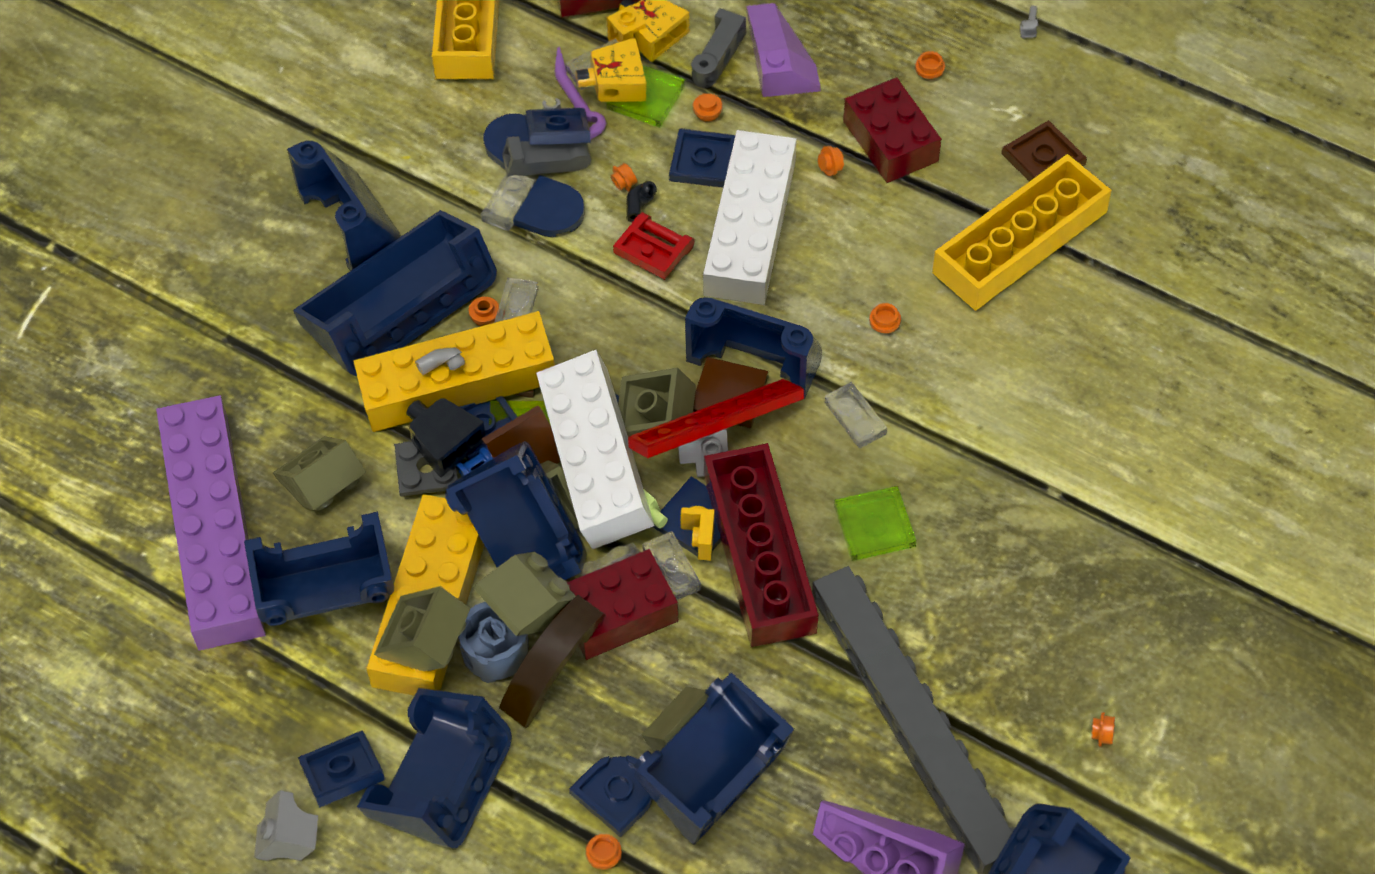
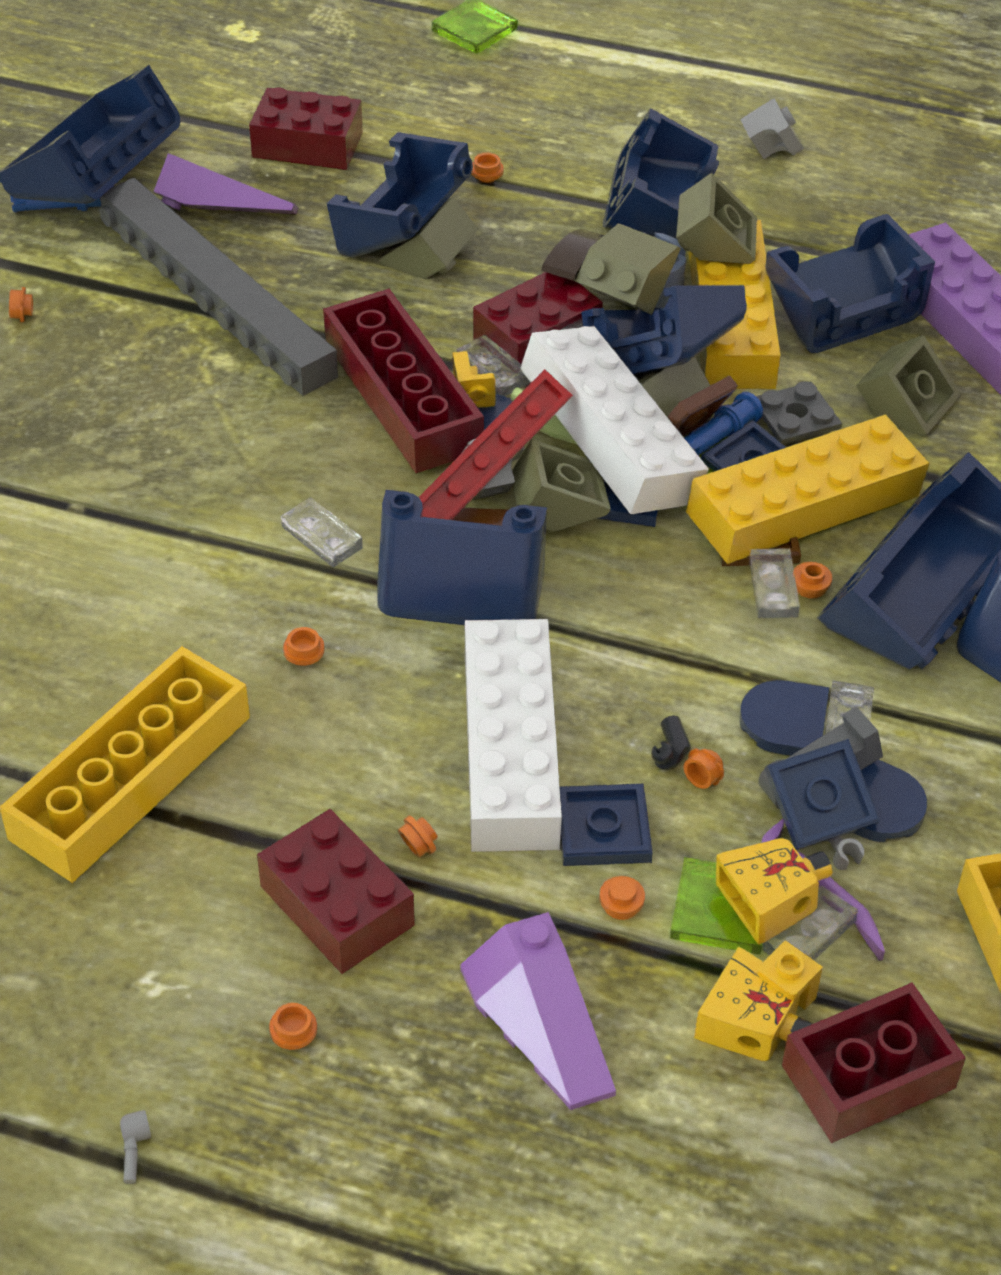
camera: 165 degrees right, 10 degrees down
dark blue tile [298,730,386,808] -> none
black torso [406,398,486,477] -> none
light grey arm [415,347,465,375] -> none
dark blue tile [569,756,653,838] -> none
red plate [613,212,695,280] -> none
dark grey leg [691,8,746,88] -> none
clear neon green tile [834,486,917,561] -> none
reddish brown tile [1001,120,1087,182] -> none

